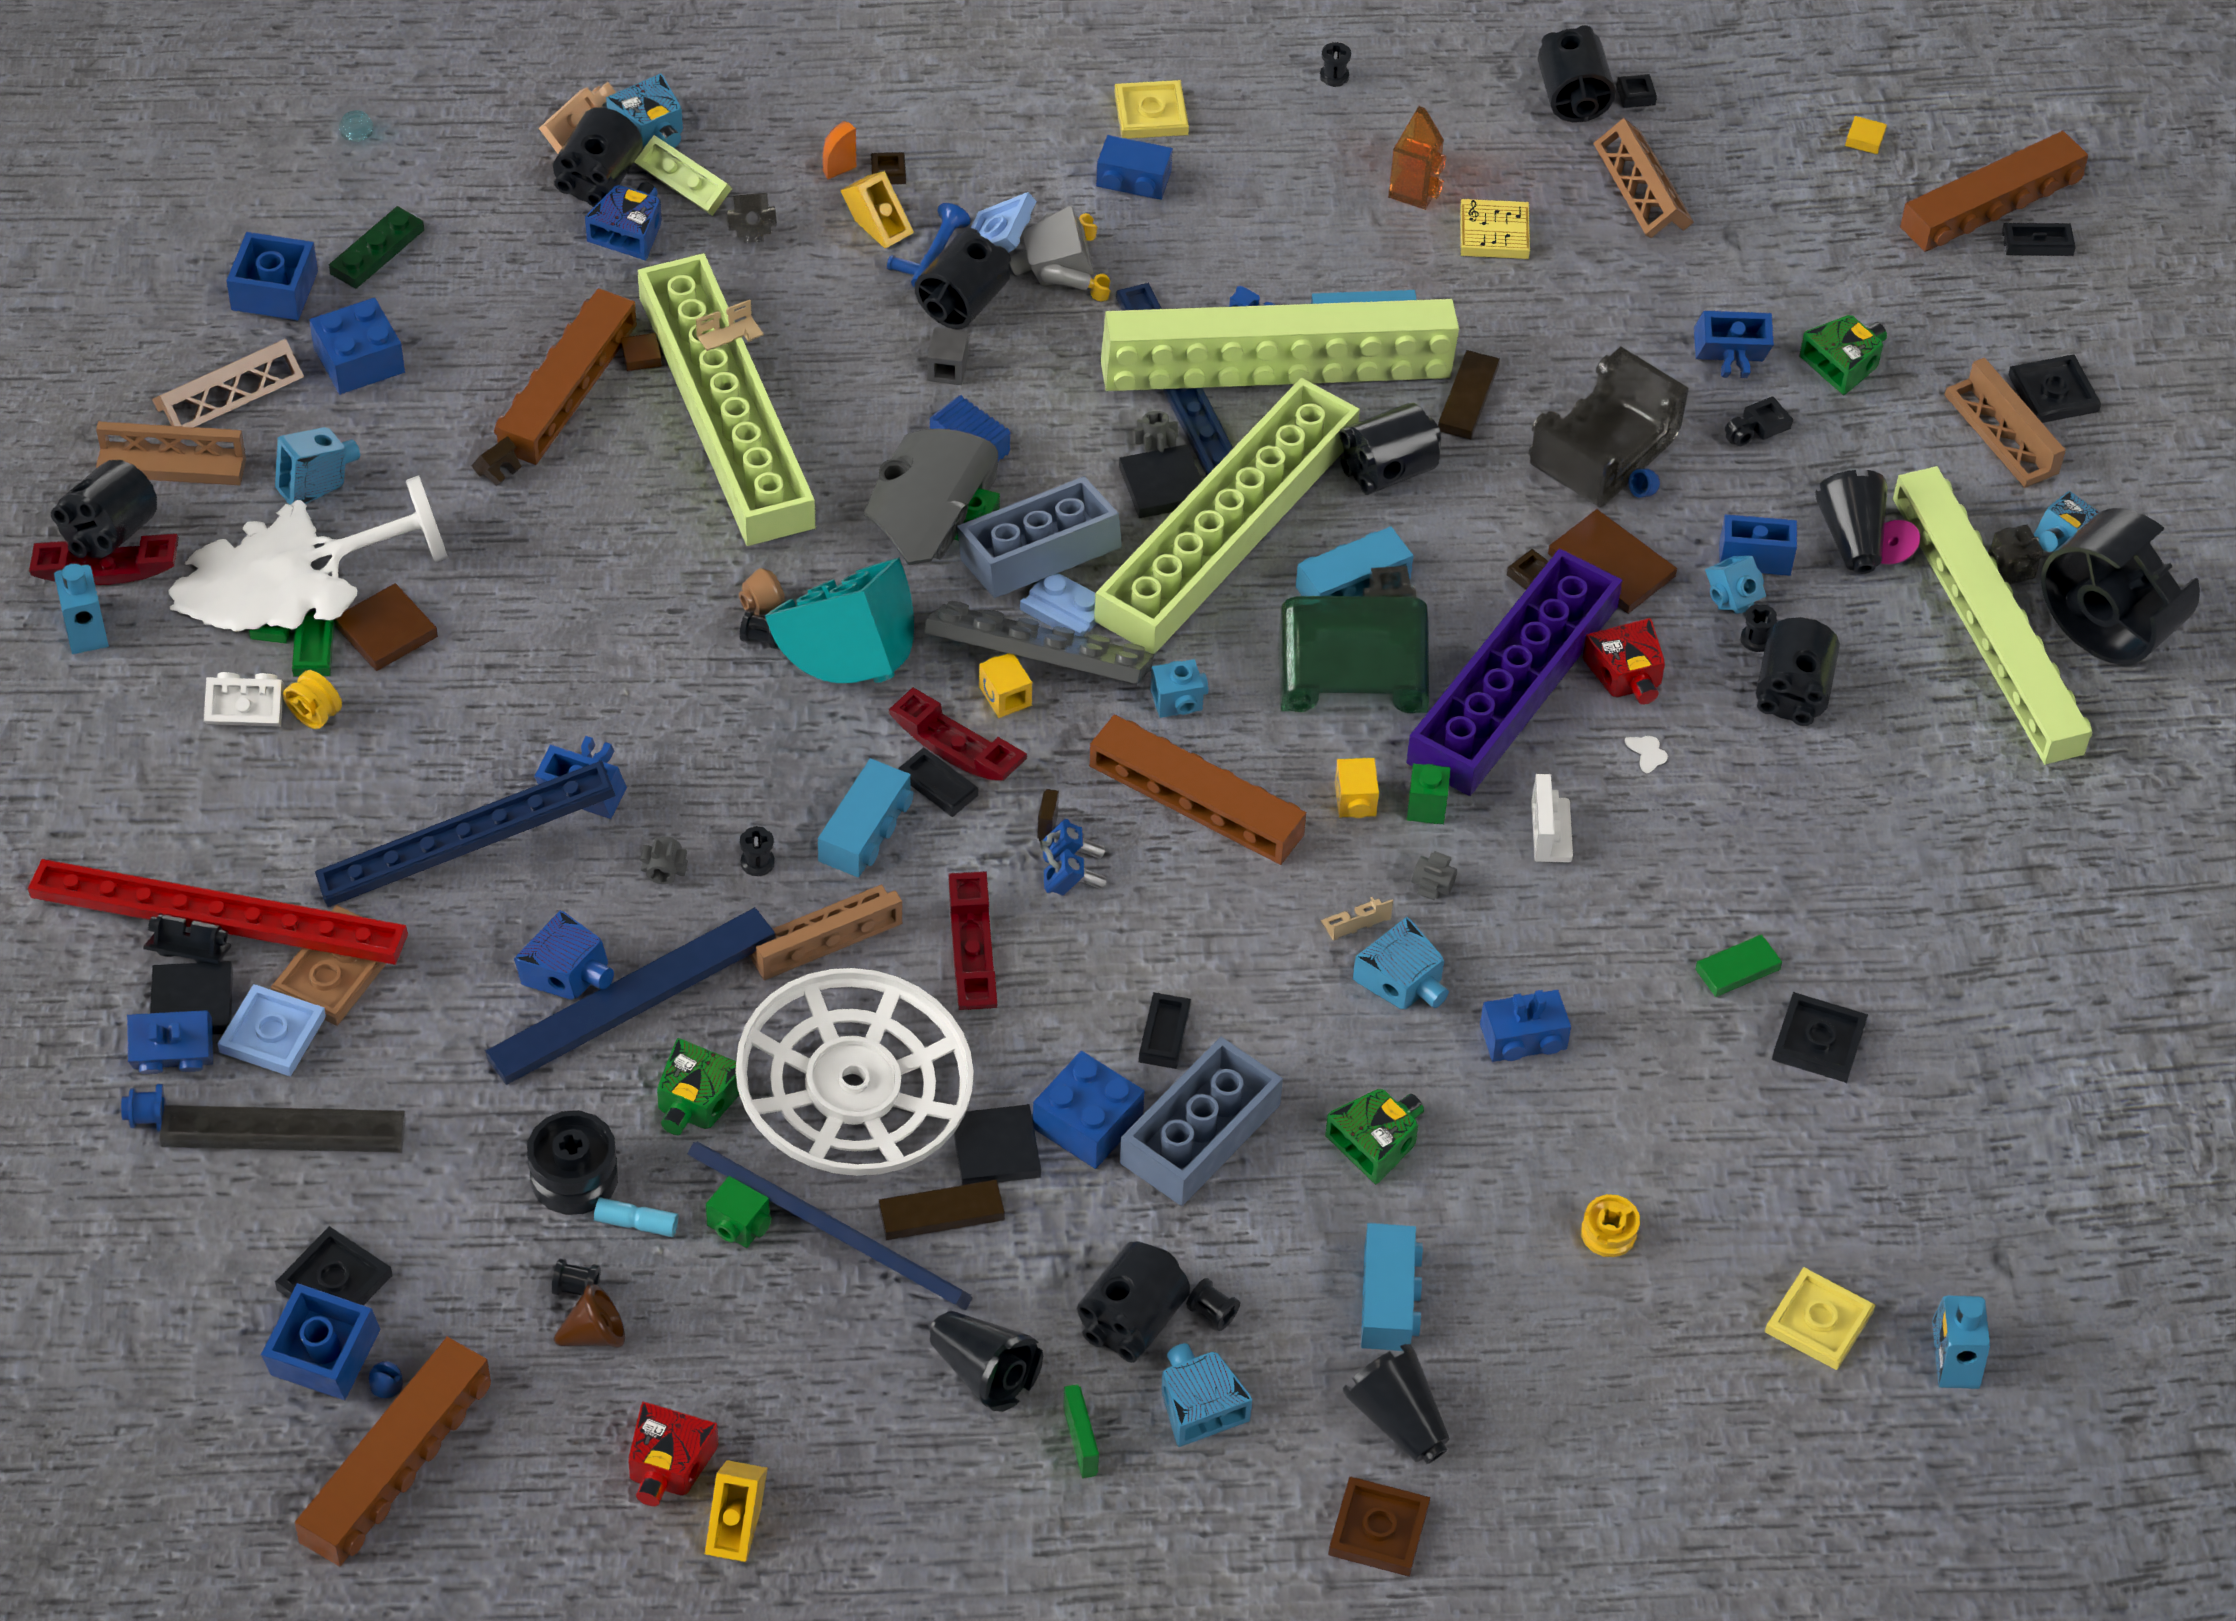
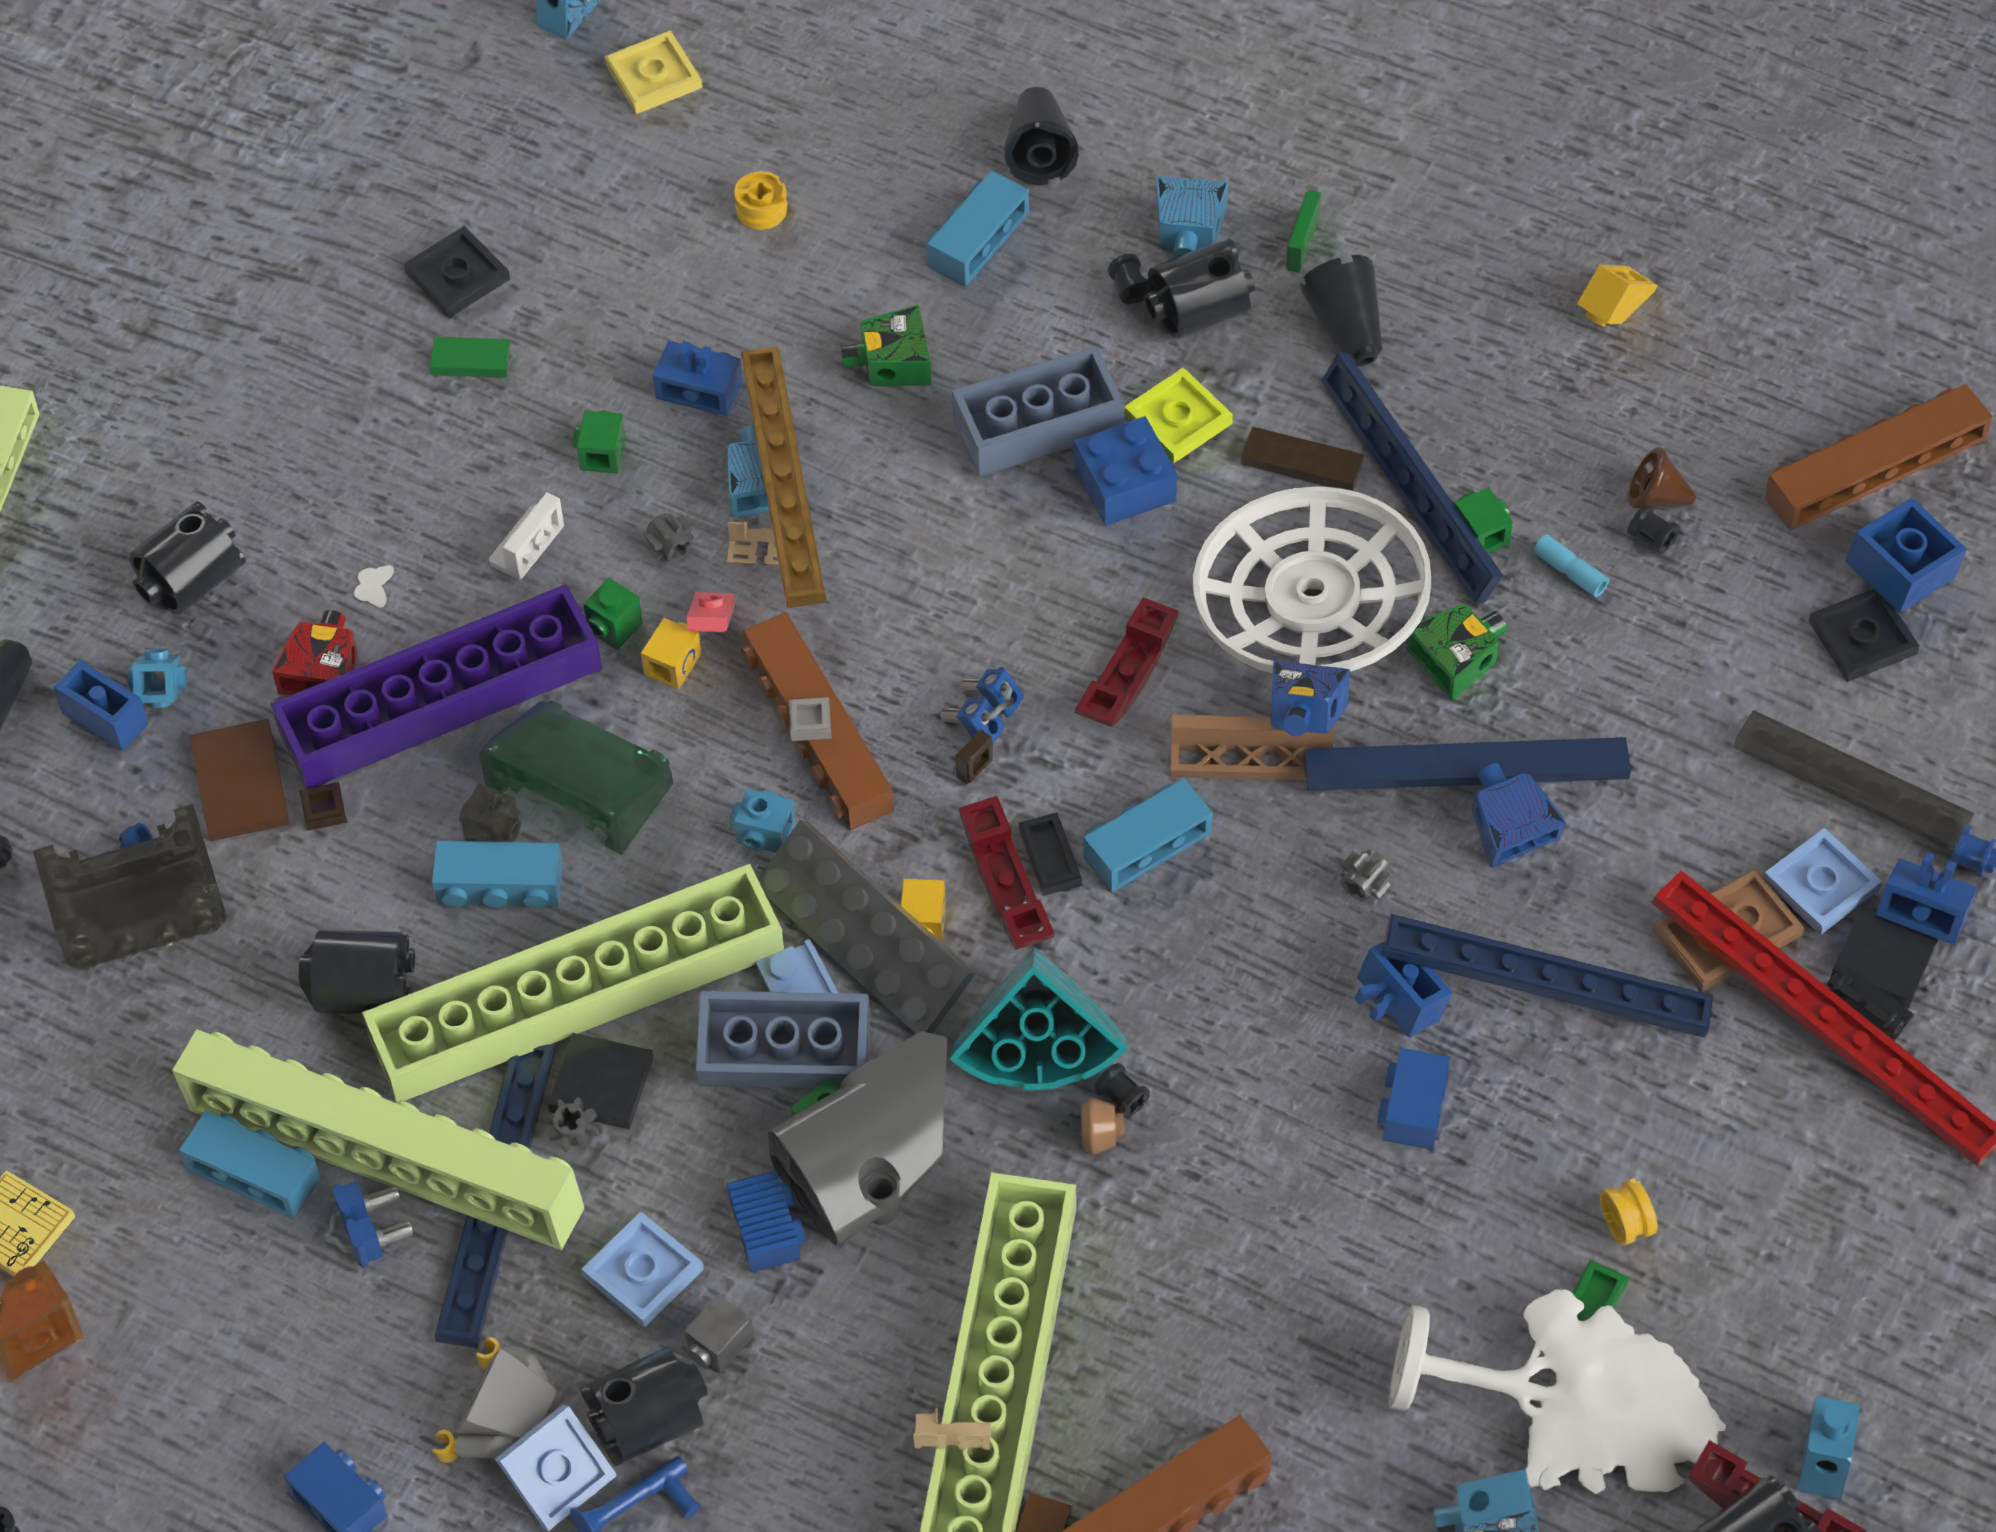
camera: 145 degrees left, 5 degrees up
white bracket [204,672,286,727] -> none
reddish brown tile [334,583,438,671] -> none
blue hinge [369,1361,403,1398] -> none
dark brown tile [471,436,522,486] -> none
black wheel [527,1110,618,1215] -> none
red torso [628,1401,719,1506] -> none
black bush [739,826,775,876] -> none
black tile [953,1104,1041,1185] -> none
black tile [1138,992,1191,1069] -> none
reddish brown tile [1328,1476,1431,1577] -> none
dark brown tile [1438,350,1500,440] -> none
black bush [1740,604,1777,652] -> none
none -> green brick [573,410,626,474]
none -> light blue plate [581,1212,704,1328]
none -> coral plate [687,592,735,632]
none -> pearl gold tile [741,346,826,609]
none -> light grey tile [789,697,832,741]
none -> neon yellow plate [1124,367,1233,463]
none -> blue torso [1271,660,1350,736]
none -> blue brick [1377,1048,1450,1150]

